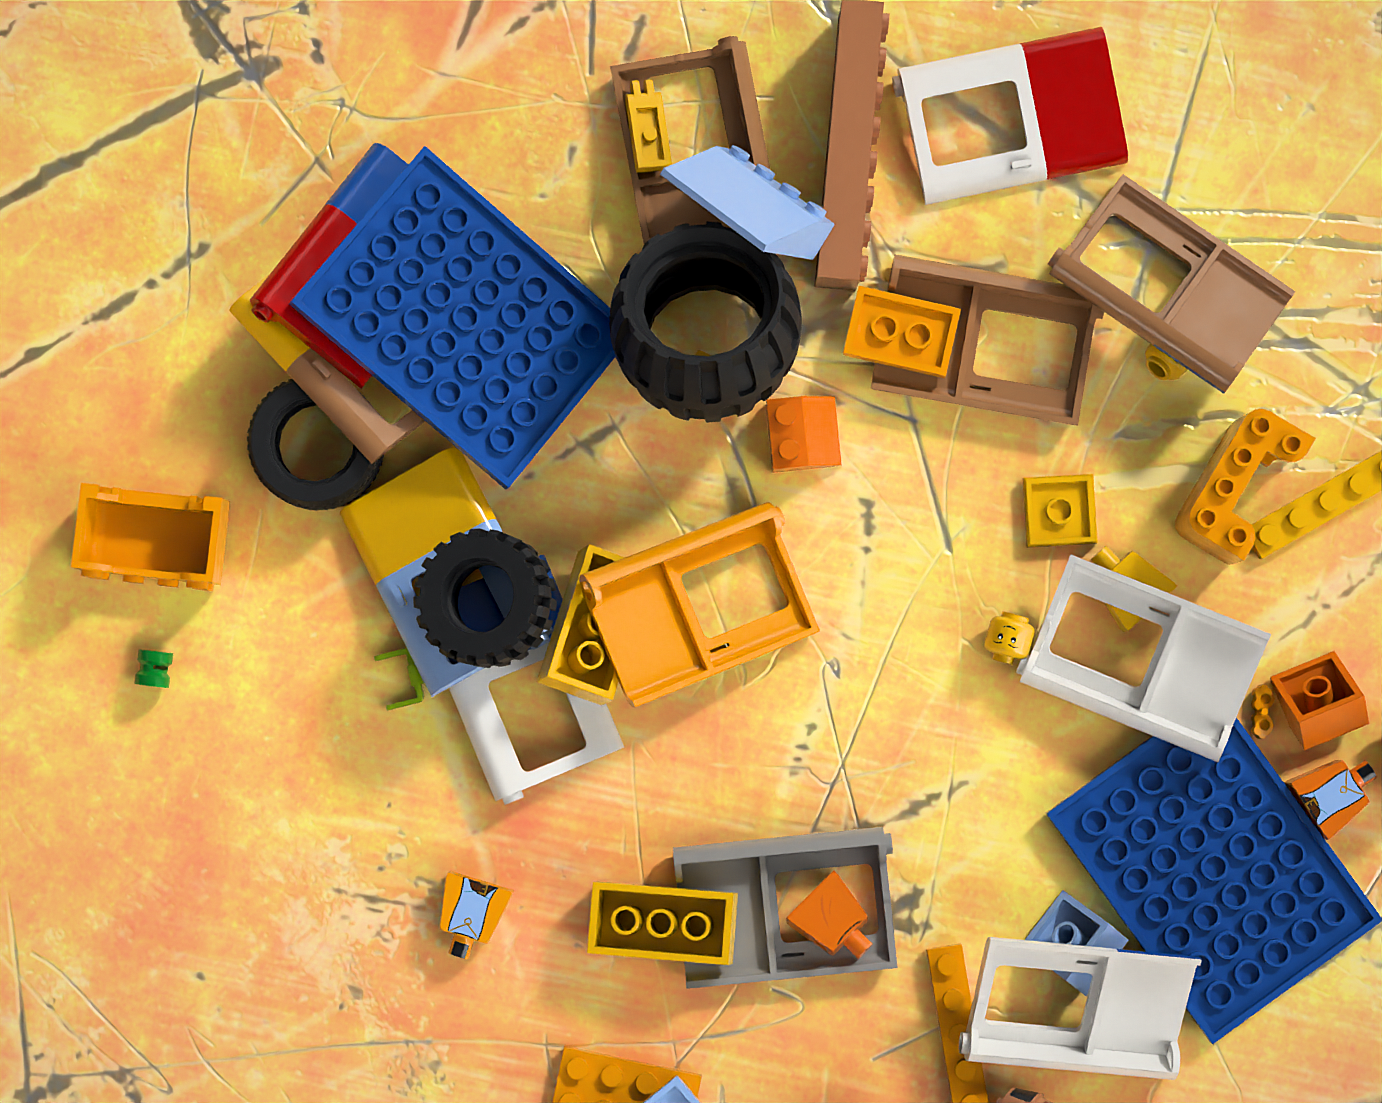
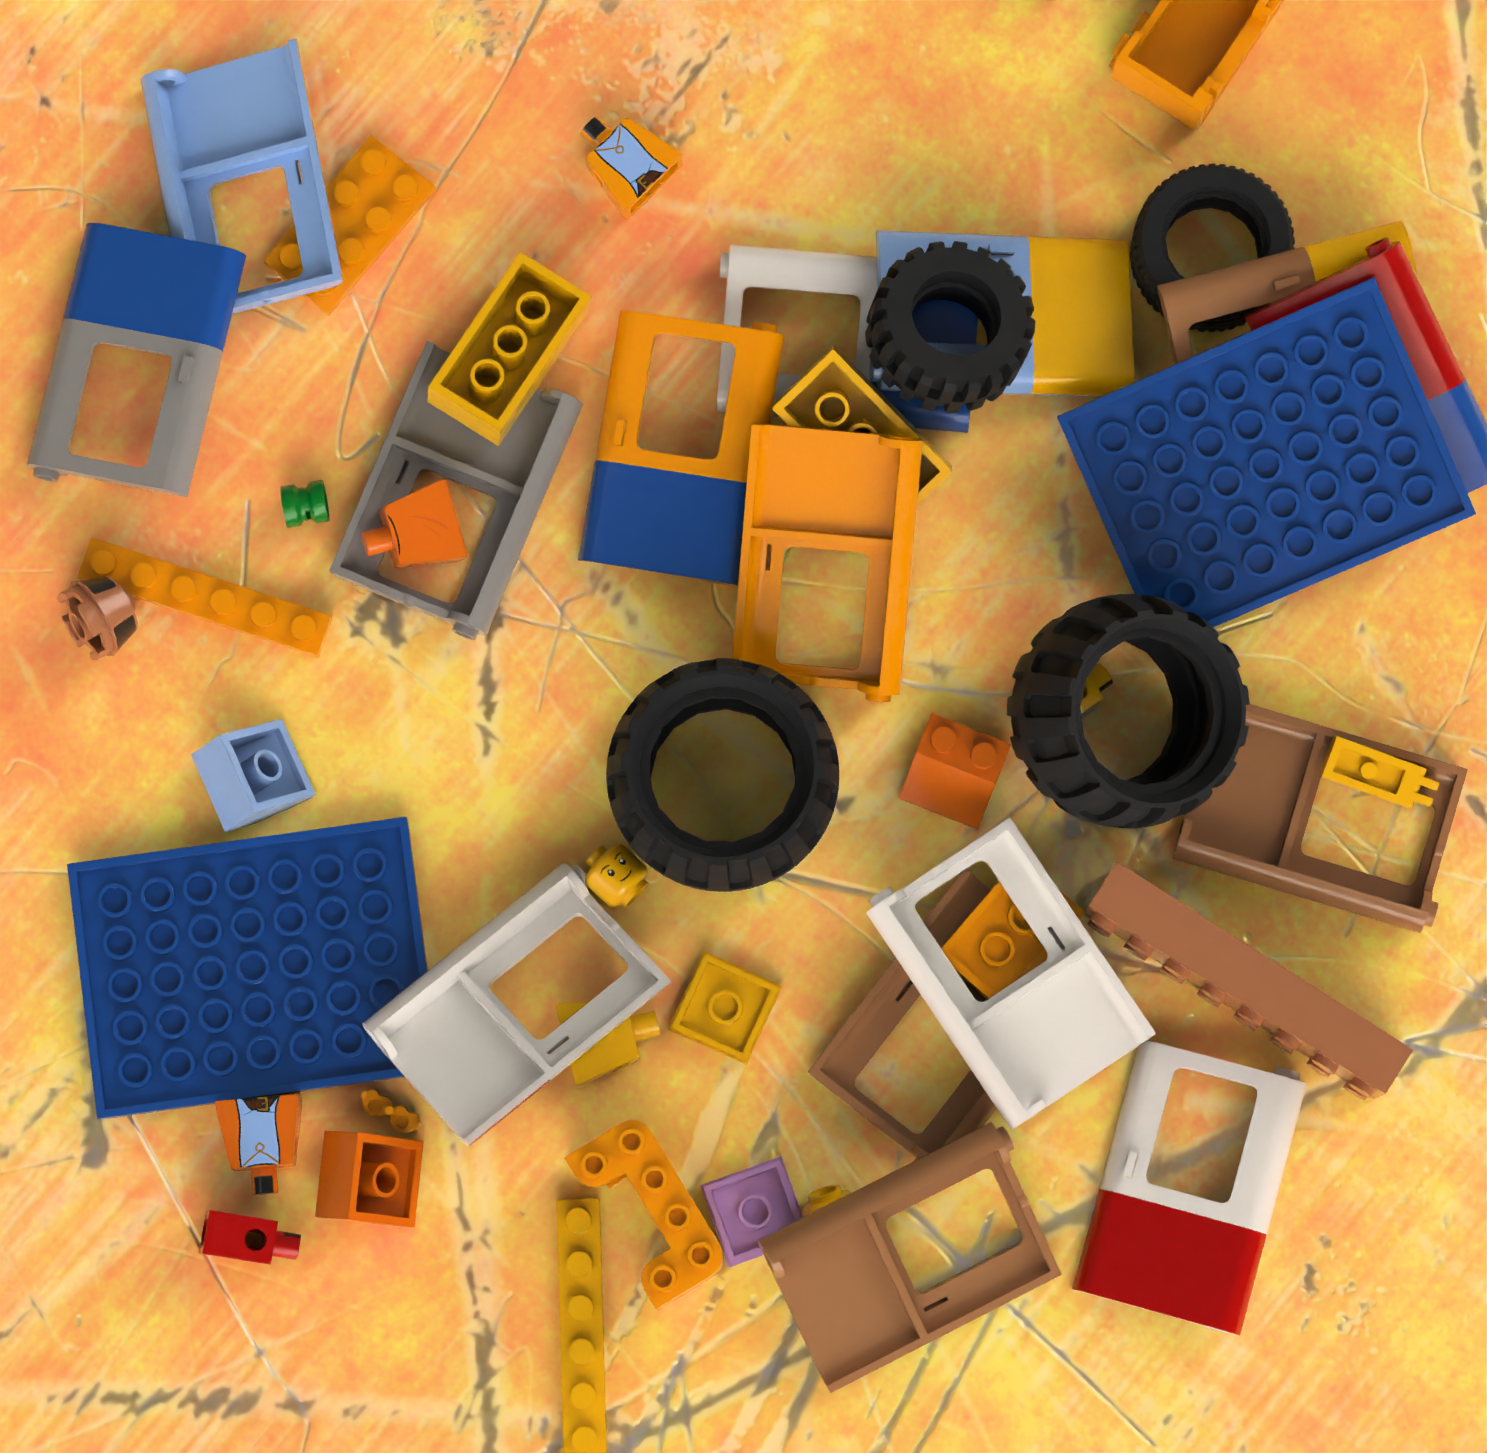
camera: 120 degrees right, 5 degrees down
lime piece [374,648,424,711] -> none
light blue slope [660,145,835,260] -> none
white piece [959,937,1202,1080] -> none
none -> green wheel [280,480,330,528]
none -> piece [578,310,784,587]
none -> black tyre [606,658,839,892]
none -> lavender tile [700,1156,803,1267]
none -> white piece [866,818,1156,1130]

